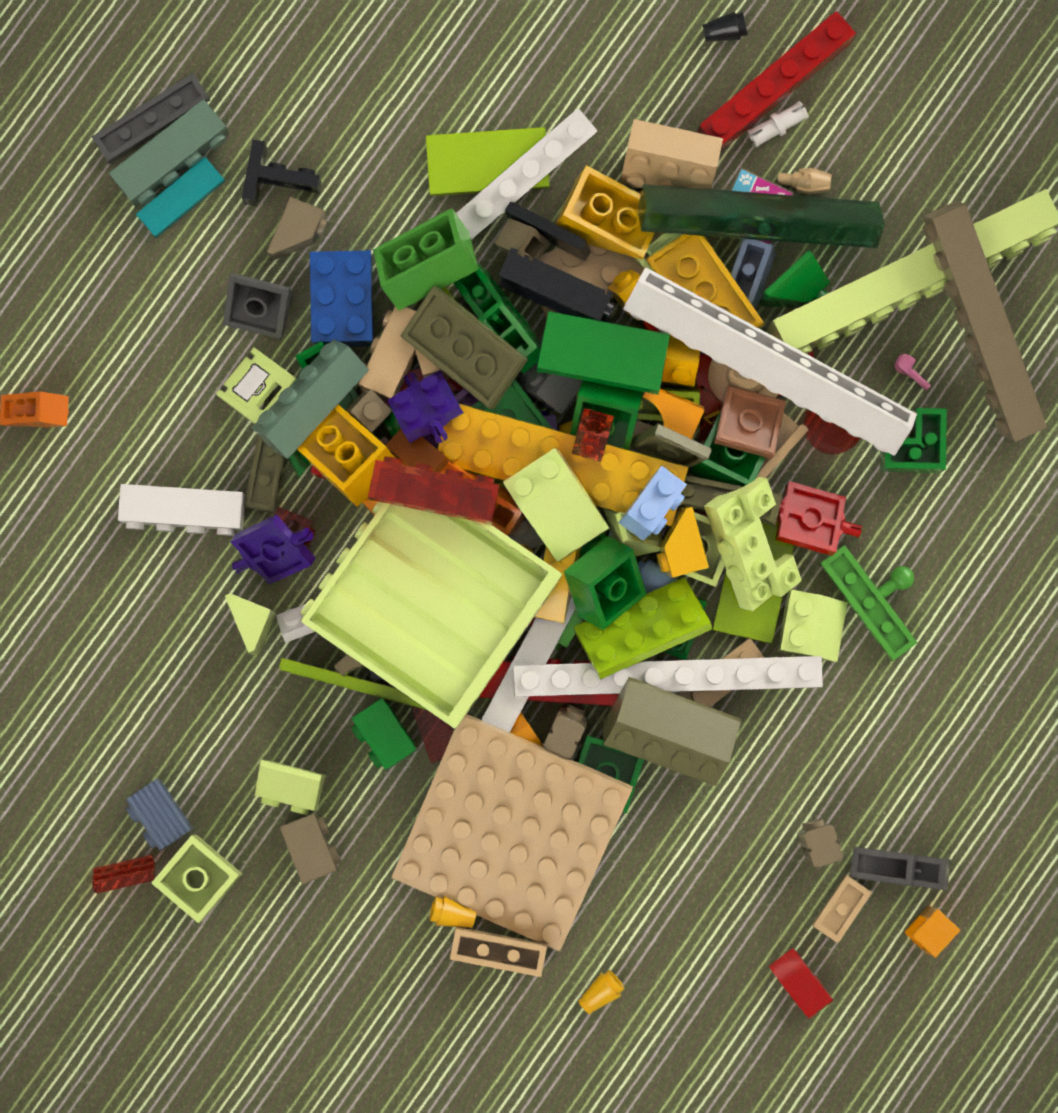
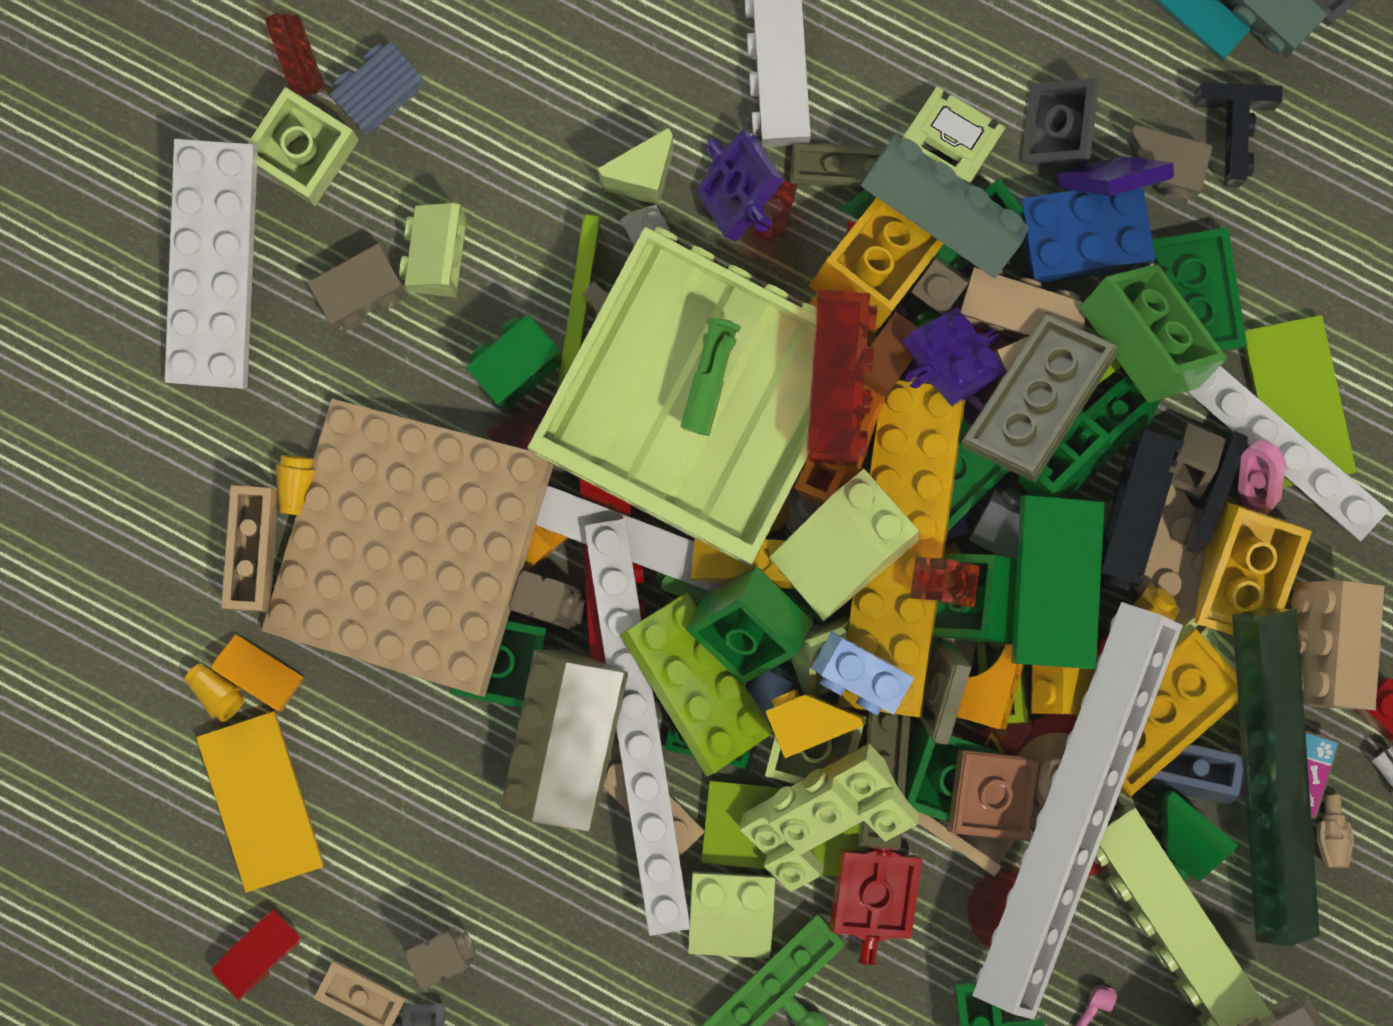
camera: 90 degrees right, 0 degrees up
none -> white plate [165,139,258,389]
none -> yellow tile [196,711,325,893]
none -> light orange slope [210,634,304,712]
none -> bright green piece [680,317,741,436]
none -> dark purple tile [1058,156,1174,196]
none -> green wing [1152,227,1247,352]
none -> bright pink plate [1238,440,1285,514]

